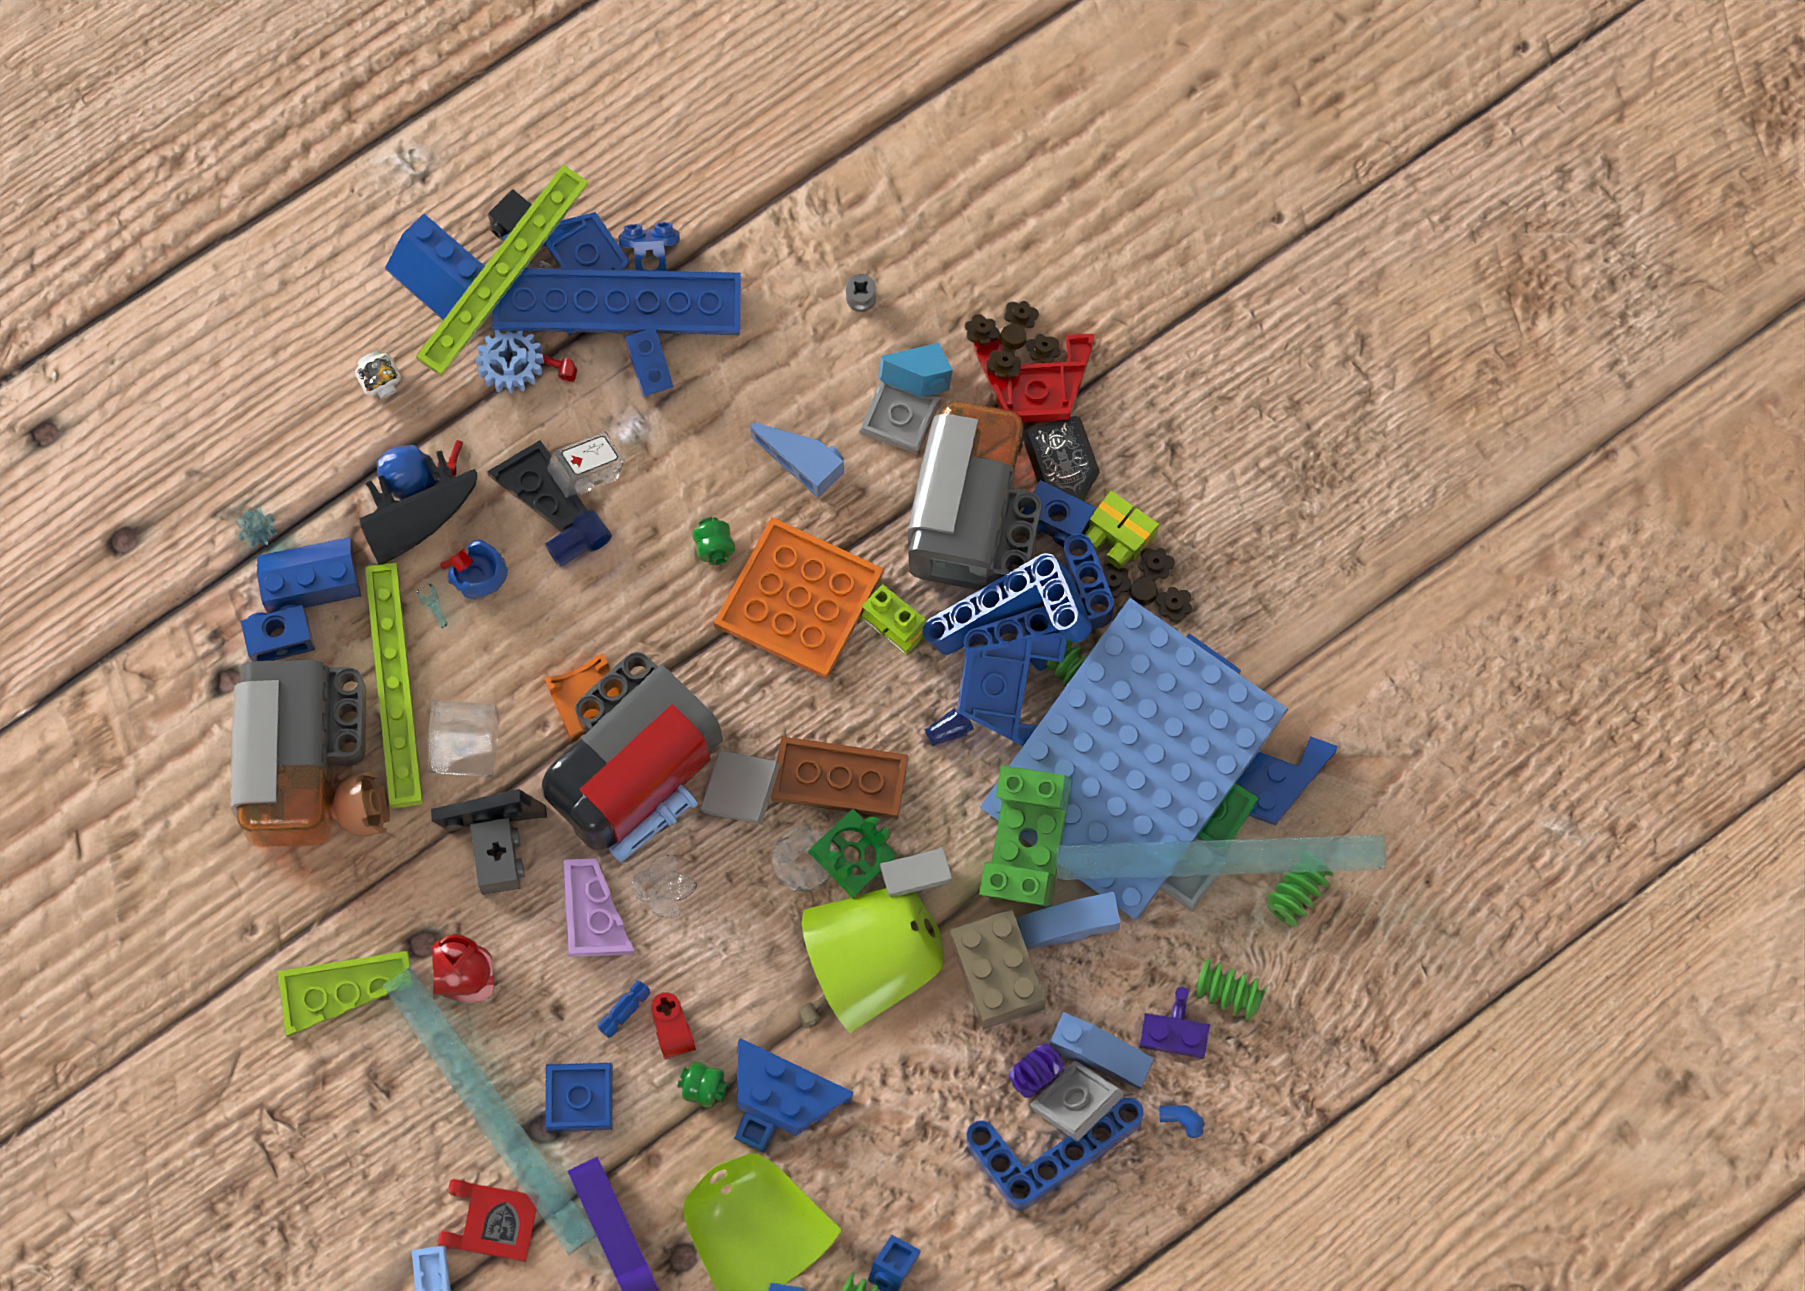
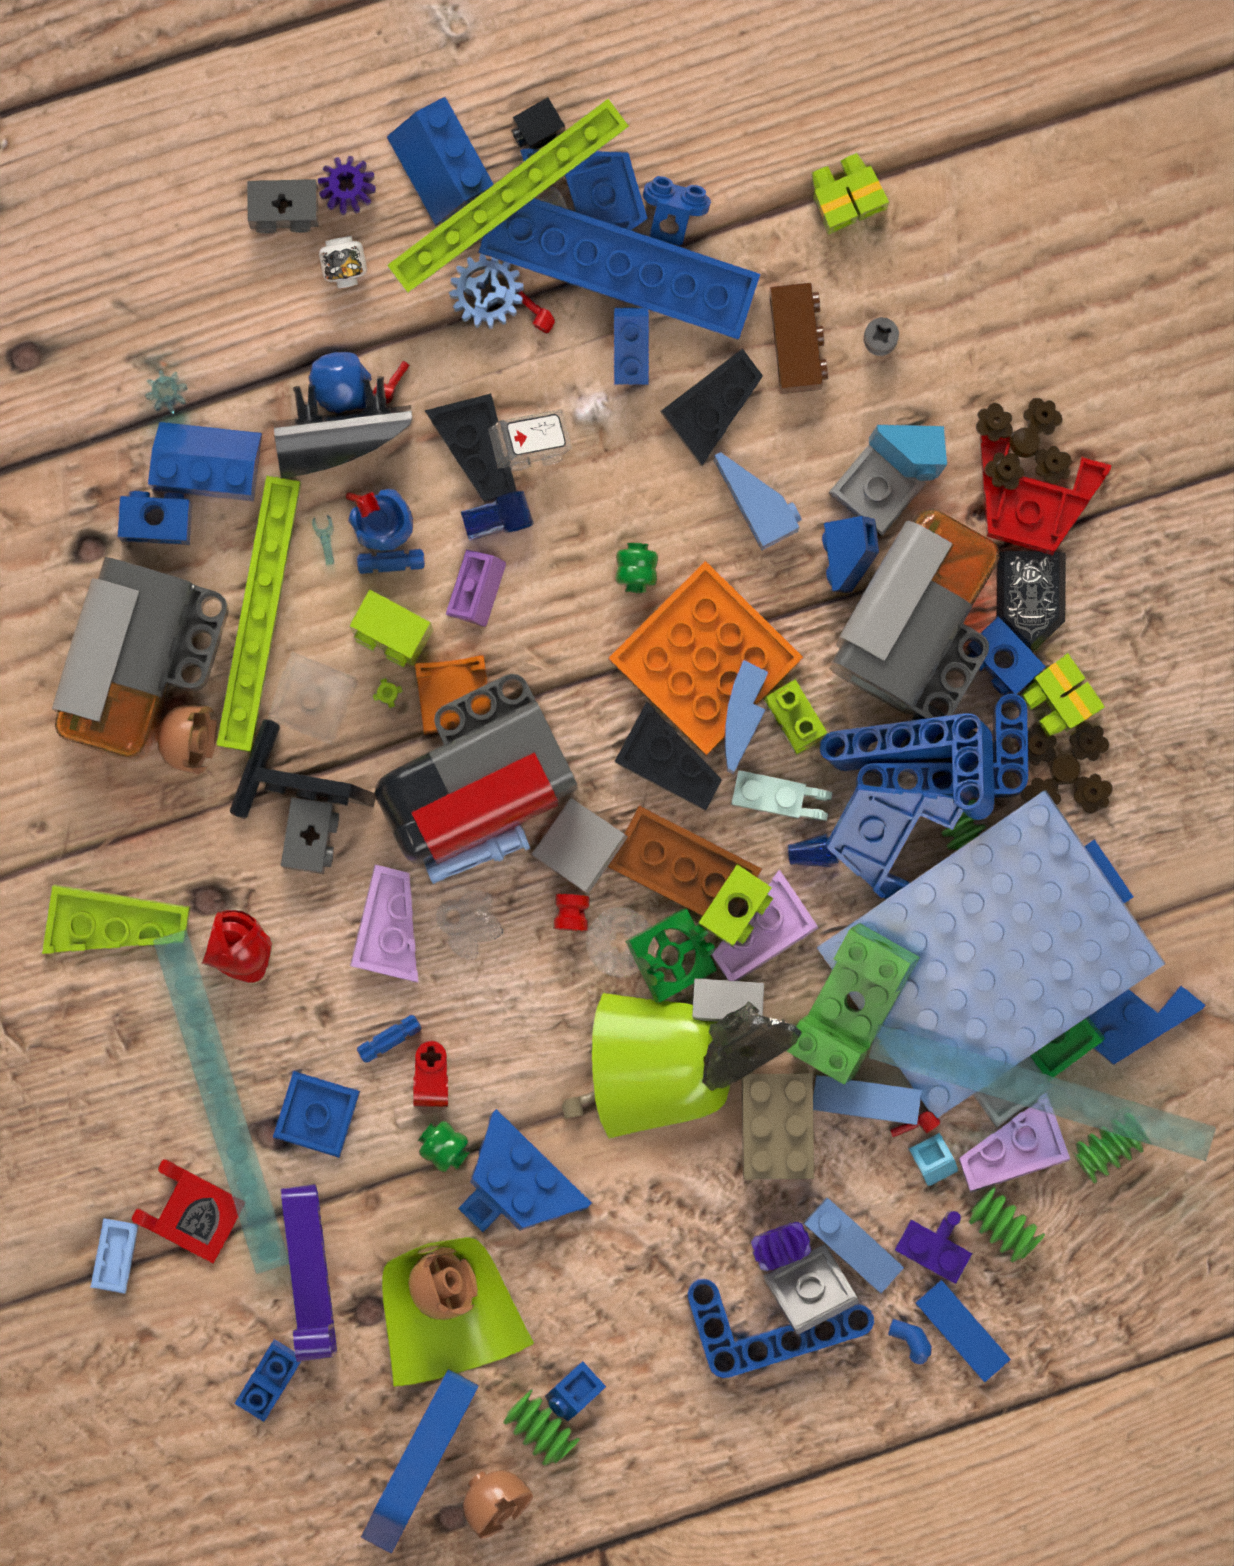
camera: 15 degrees right, 15 degrees up
none -> black axle [230,719,280,819]
none -> dark grey brick [247,179,319,233]
none -> dark purple gear [318,156,376,215]
none -> lime brick [349,589,433,668]
none -> blue axle [357,549,425,574]
none -> lime piece [373,678,403,708]
none -> nougat cylinder [408,1247,478,1320]
none -> medium lavender slope [446,549,506,627]
none -> red wheel [553,894,590,931]
none -> black wing [614,701,722,811]
none -> black wing [660,349,763,466]
none -> lime brick [698,865,773,947]
none -> clear smoke piece [702,1001,802,1091]
none -> lavender wing [712,869,818,981]
none -> medium blue slope [725,660,768,774]
none -> light aqua hinge [731,770,832,821]
none -> reddish brown brick [769,283,828,394]
none -> lime hips [811,153,889,235]
none -> blue slope [822,516,879,593]
none -> red hand [890,1110,940,1137]
none -> medium azure slope [909,1133,958,1186]
none -> blue tile [915,1280,1011,1382]
none -> lavender wing [959,1094,1070,1193]

